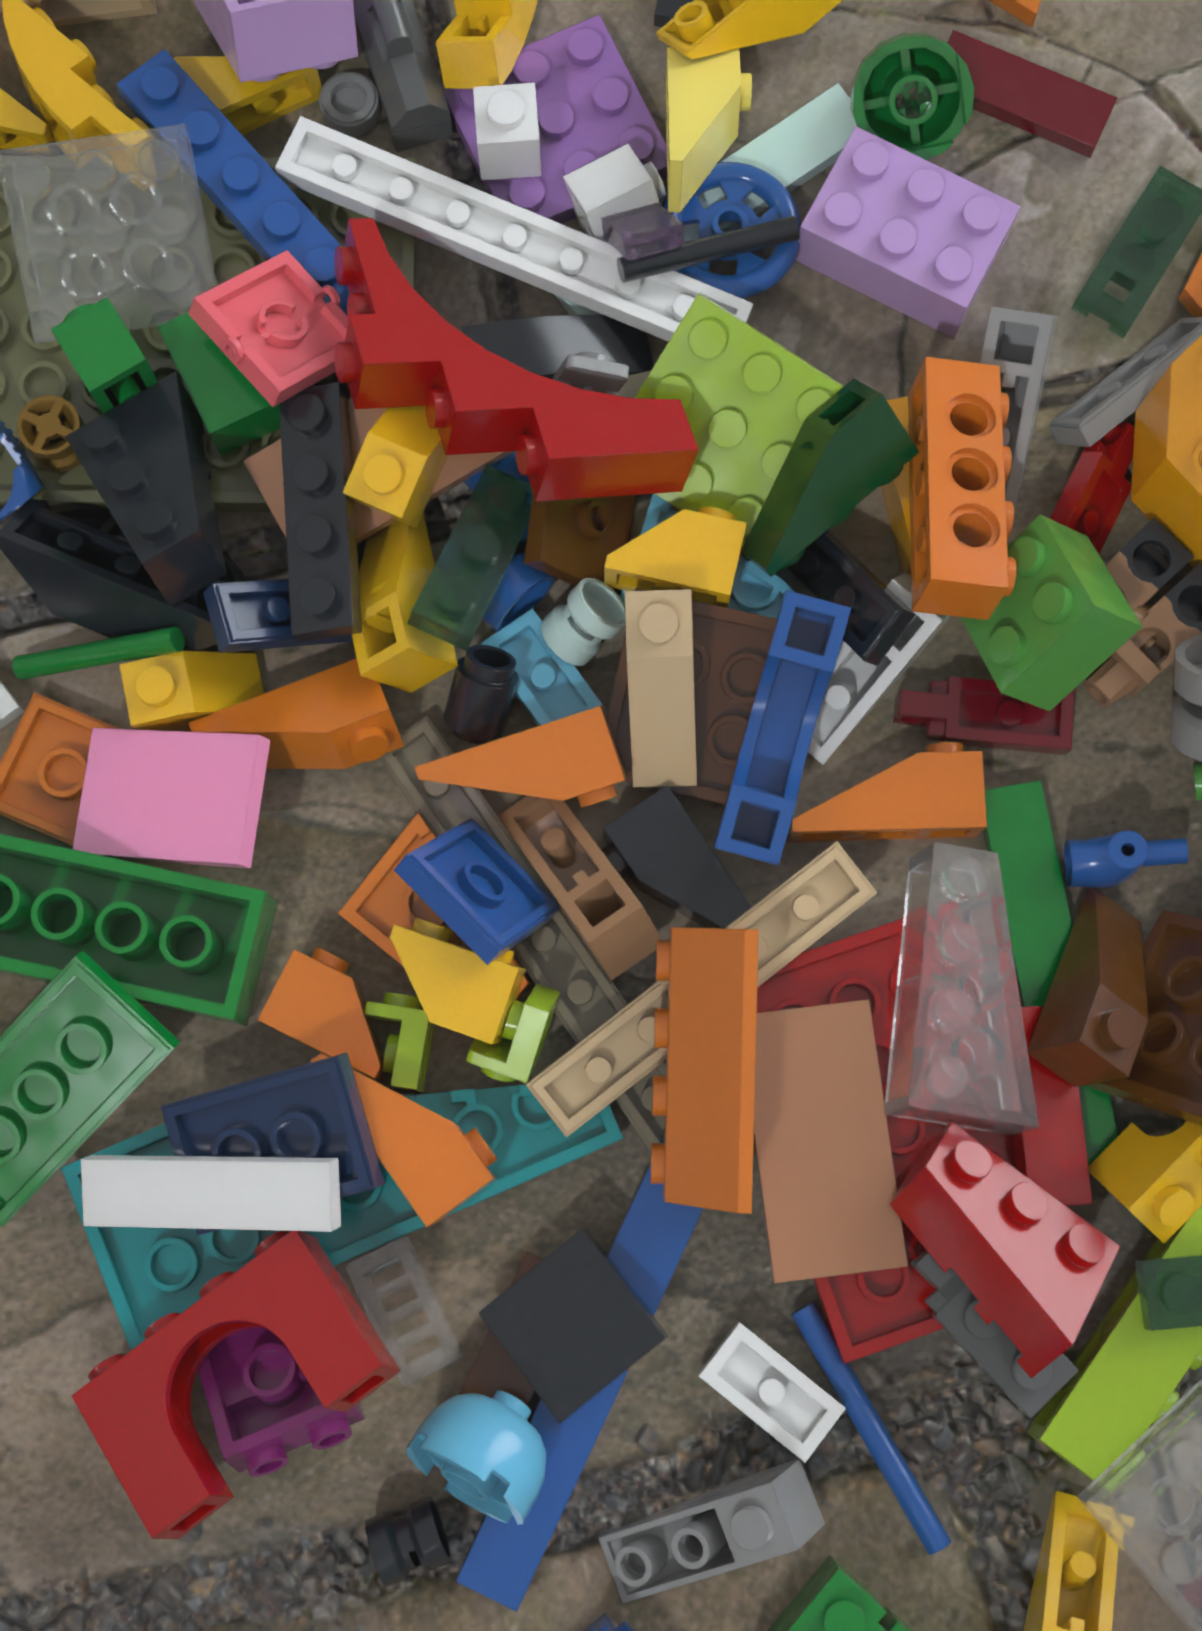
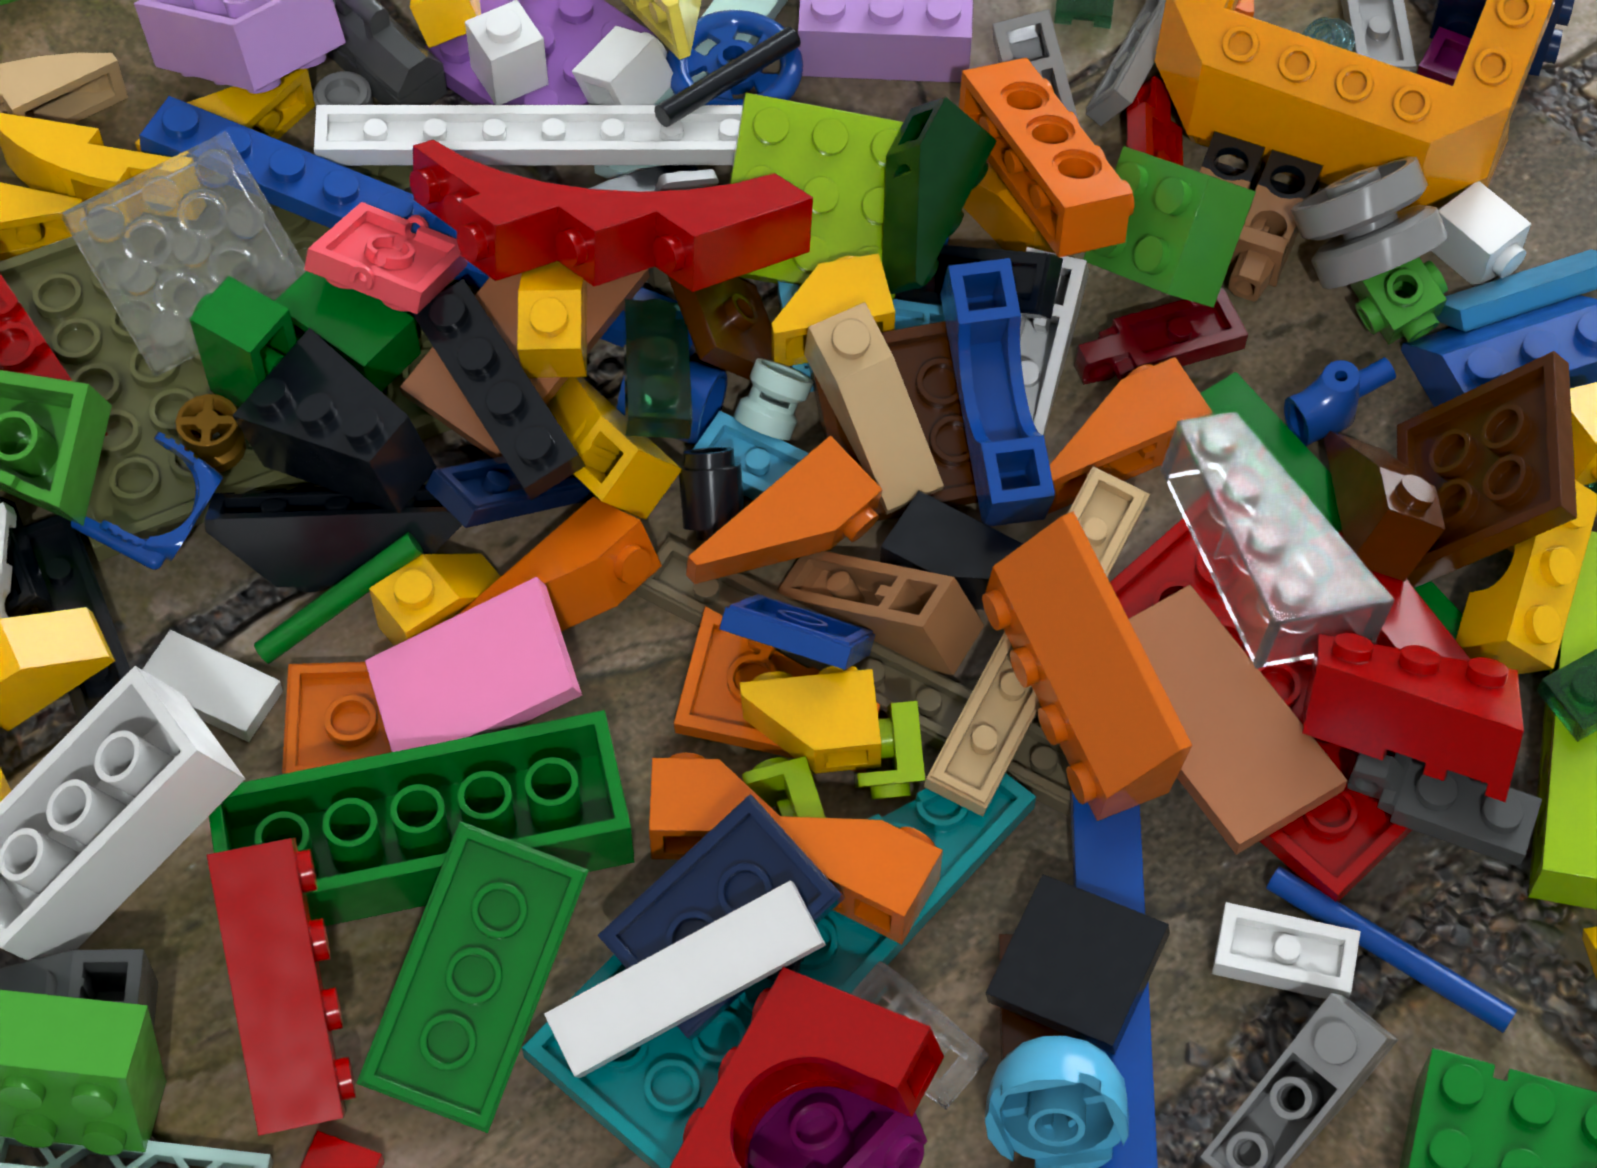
camera: 25 degrees left, 20 degrees down
clear purple tile [601,203,684,261] -> none

